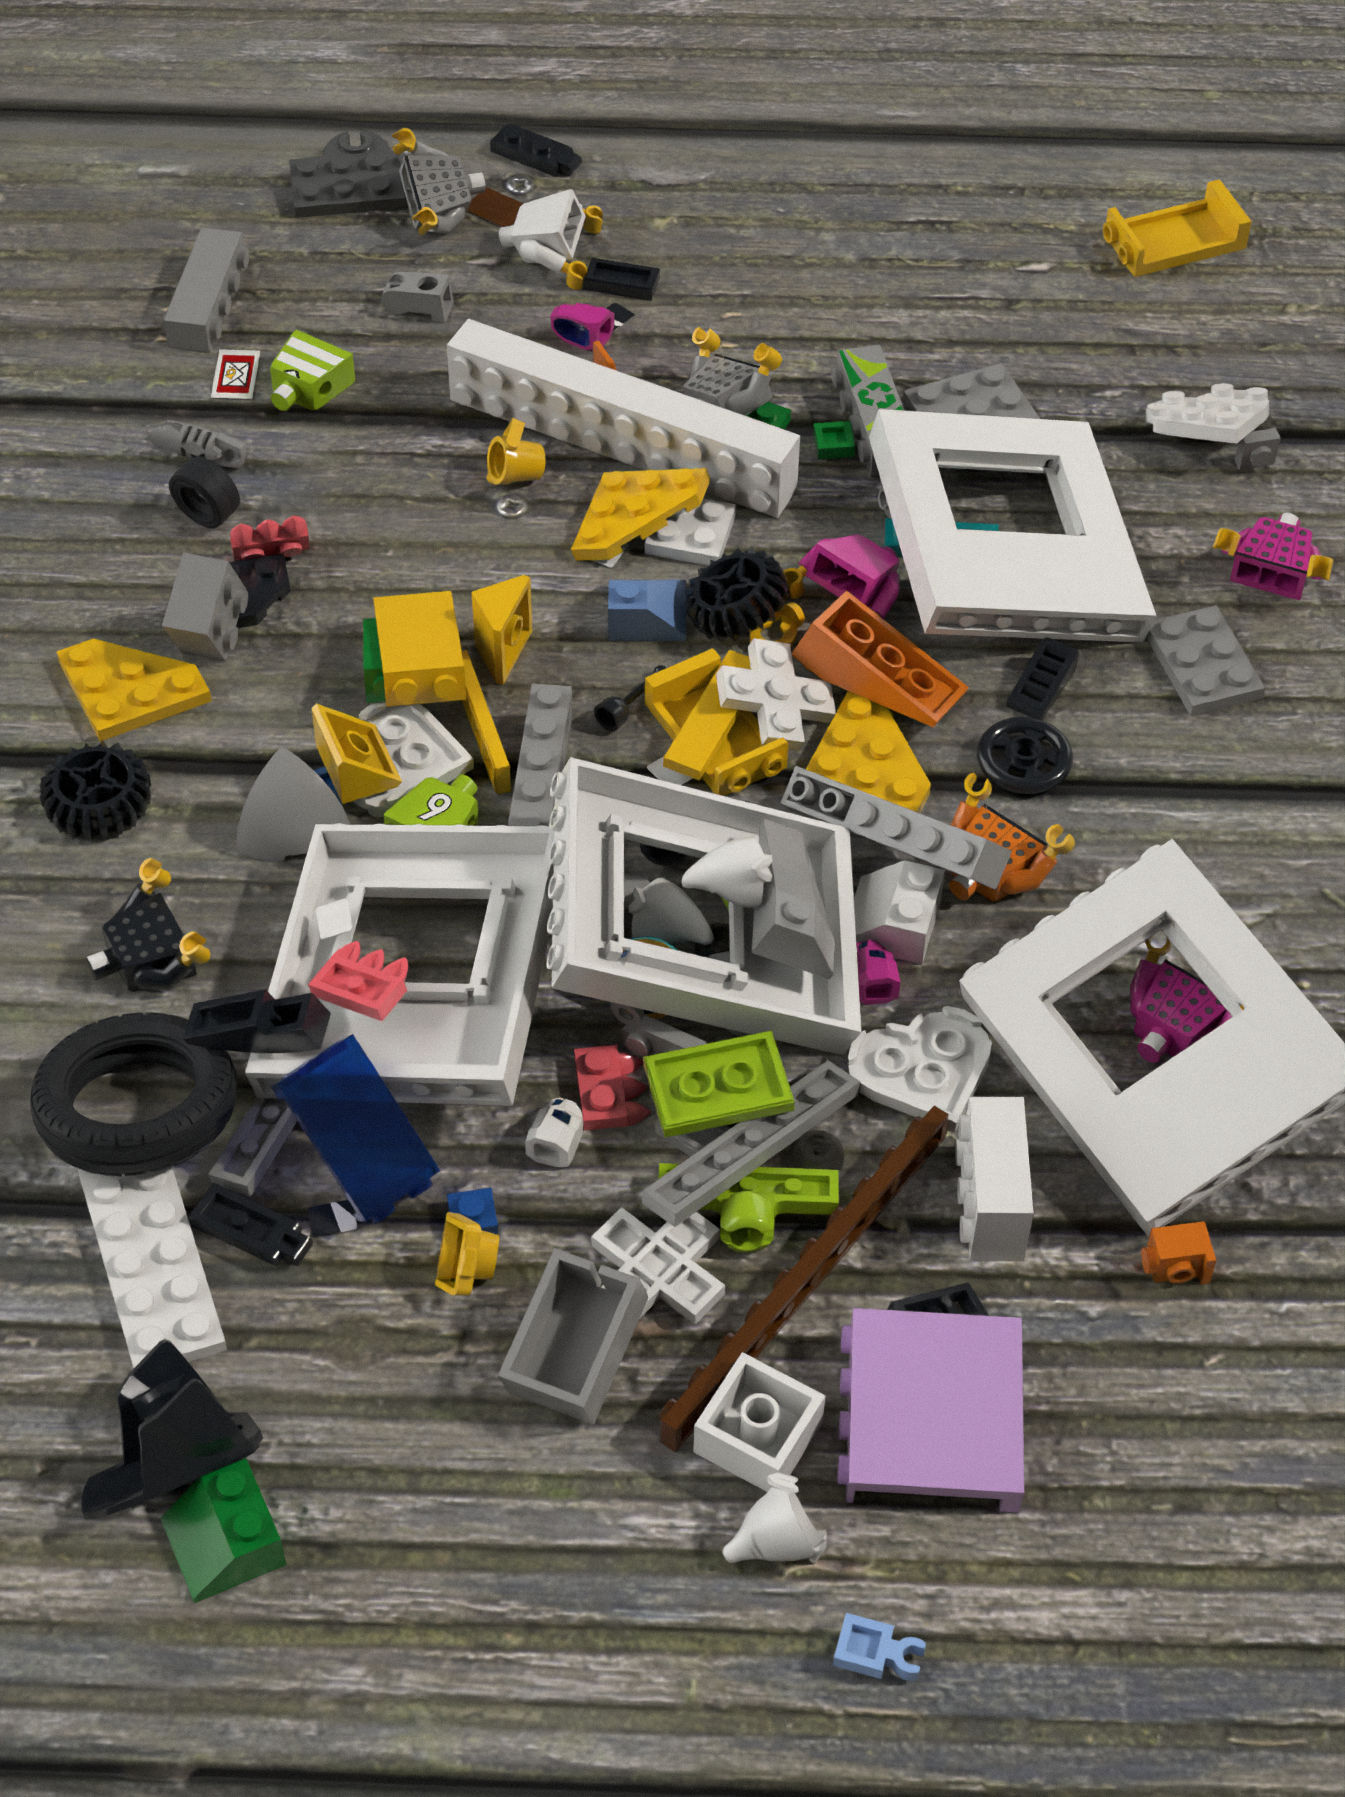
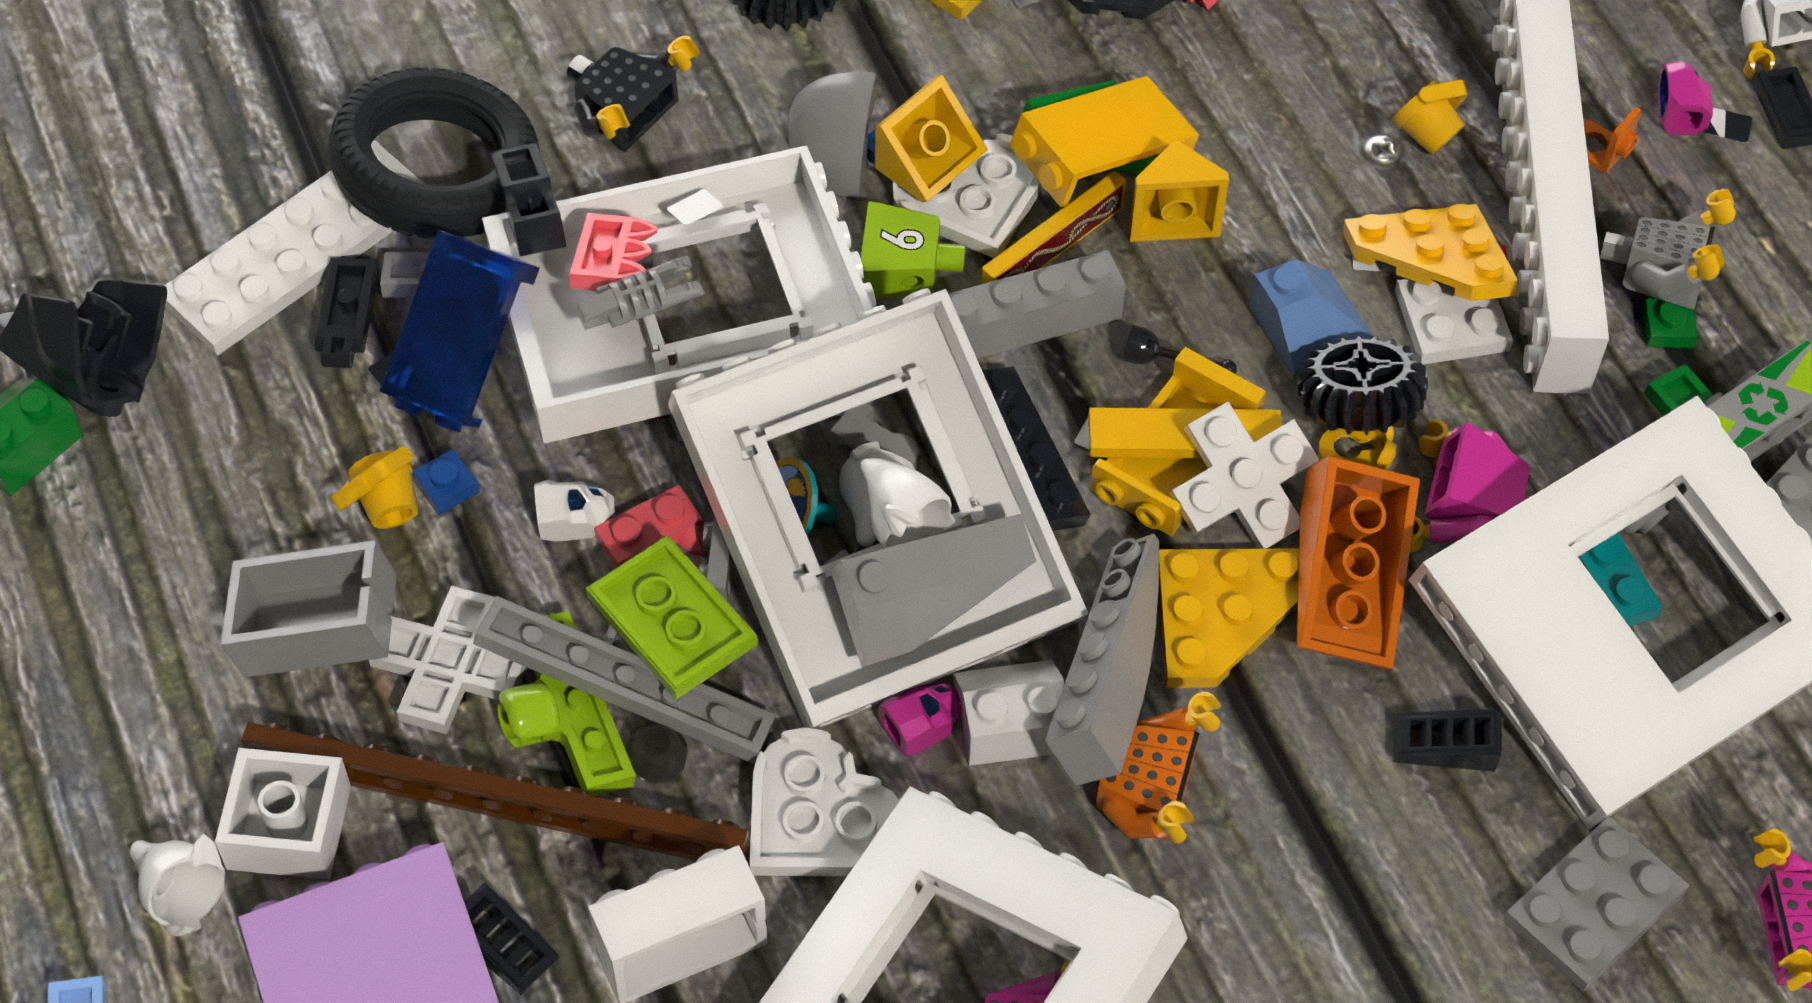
camera: 65 degrees right, 5 degrees up
black plate [977,717,1073,794] -> none
none -> light grey hinge [577,255,705,330]

